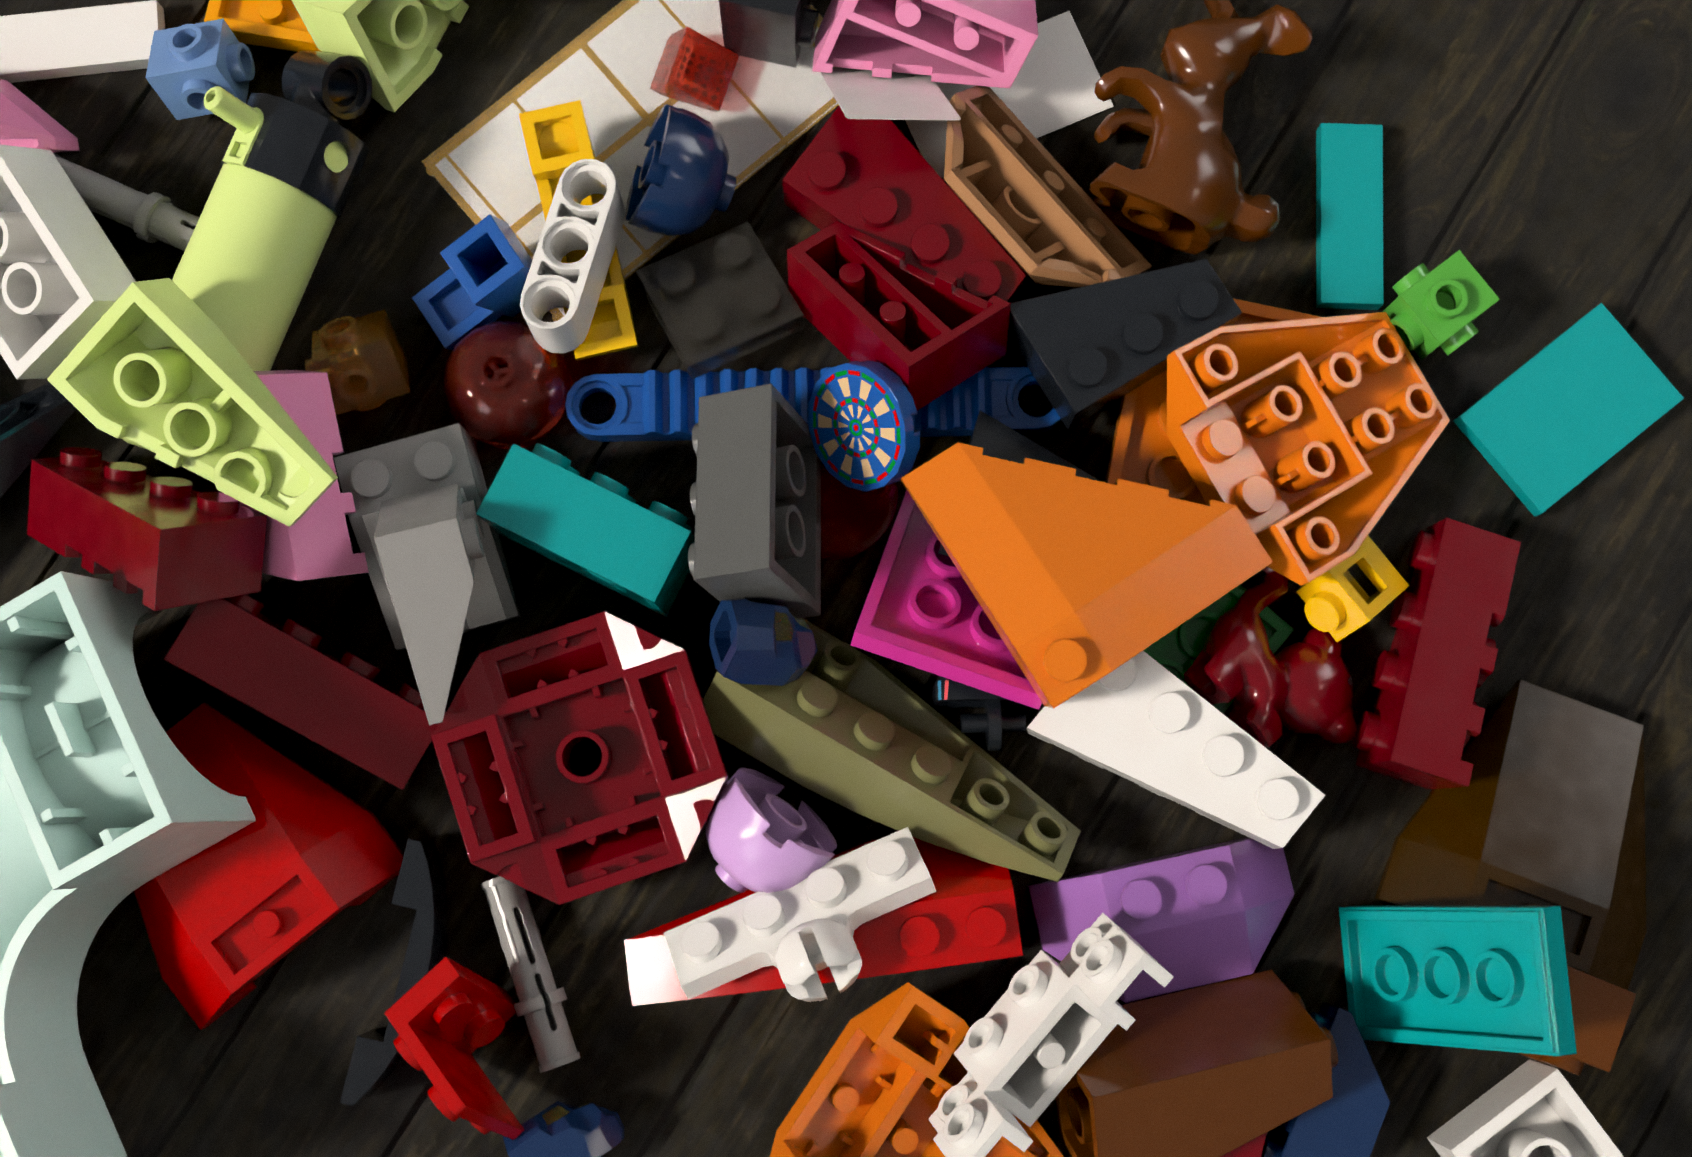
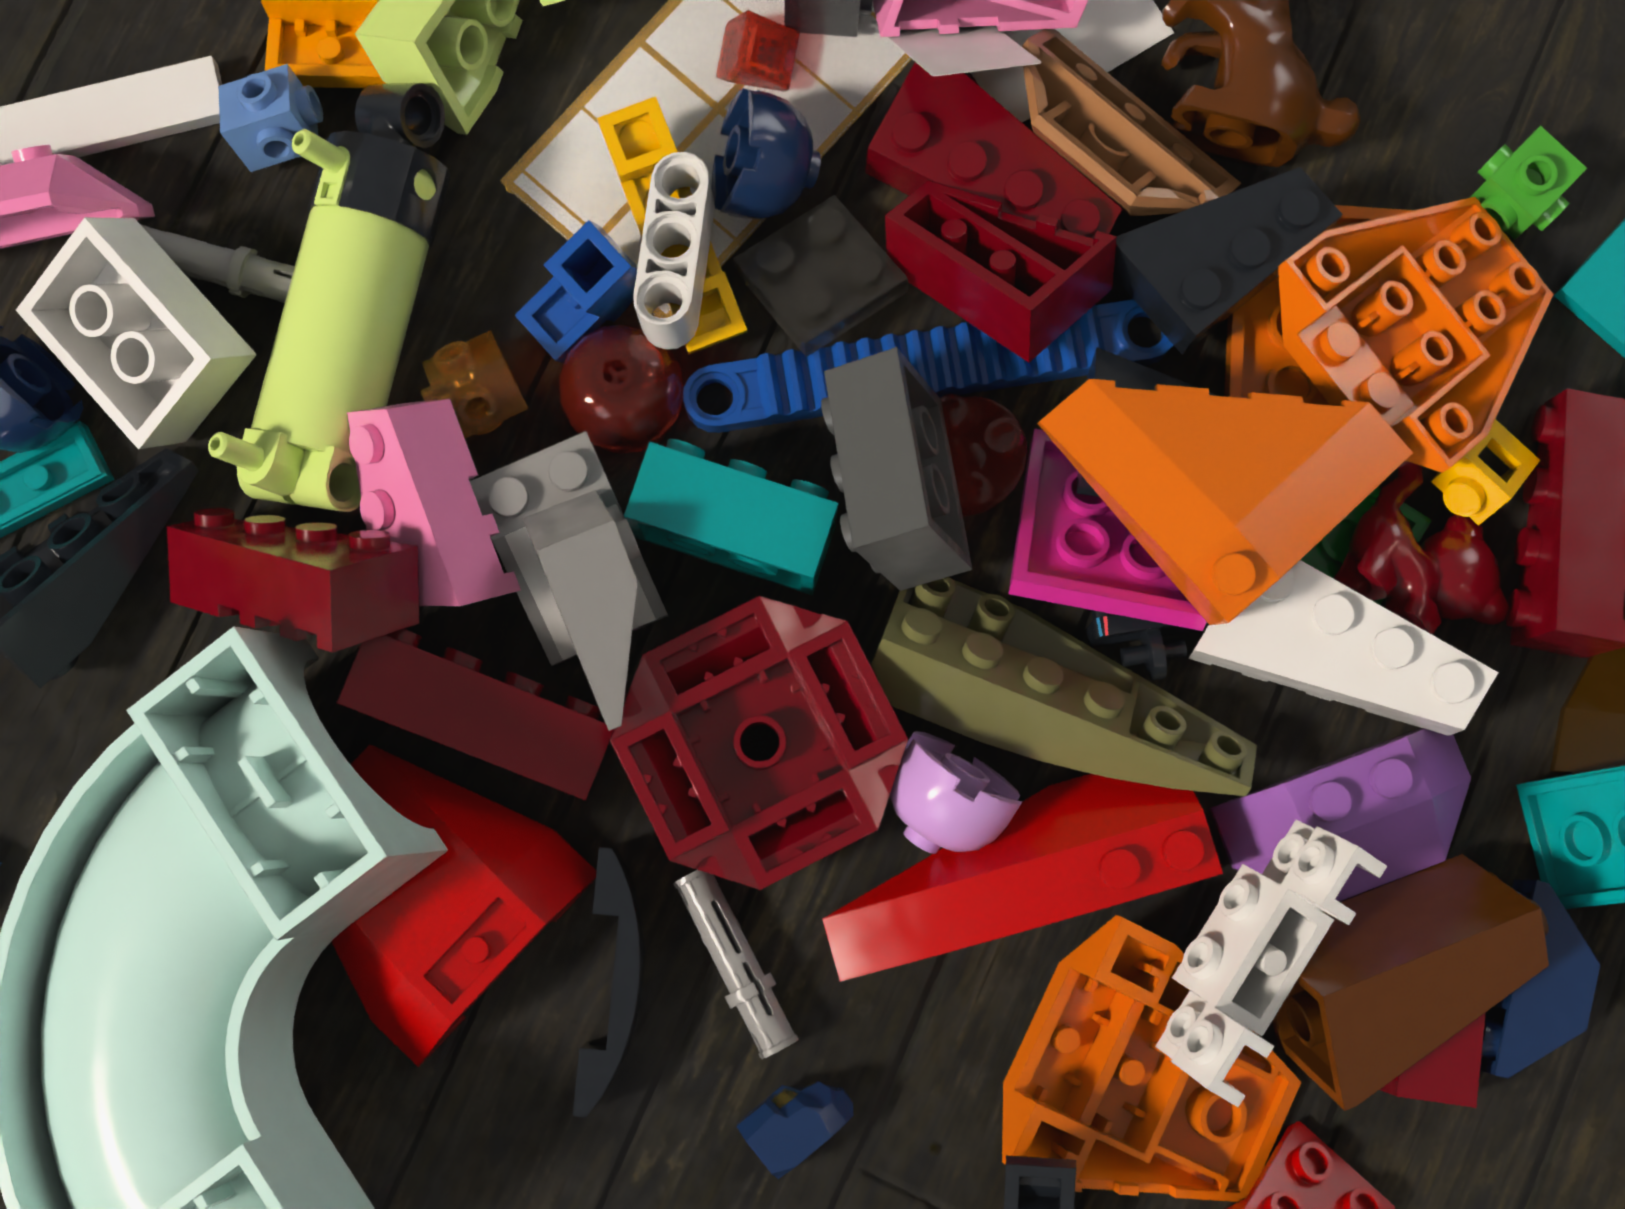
camera: 10 degrees left, 0 degrees up
yellowish green wedge [47,278,338,527] -> none
red bracket [384,957,524,1140] -> none
white plate [664,827,936,1002] -> none
dark blue rock [709,598,818,686] -> none
blue tile [808,360,920,492] -> none
teal tile [1316,123,1384,310] -> none

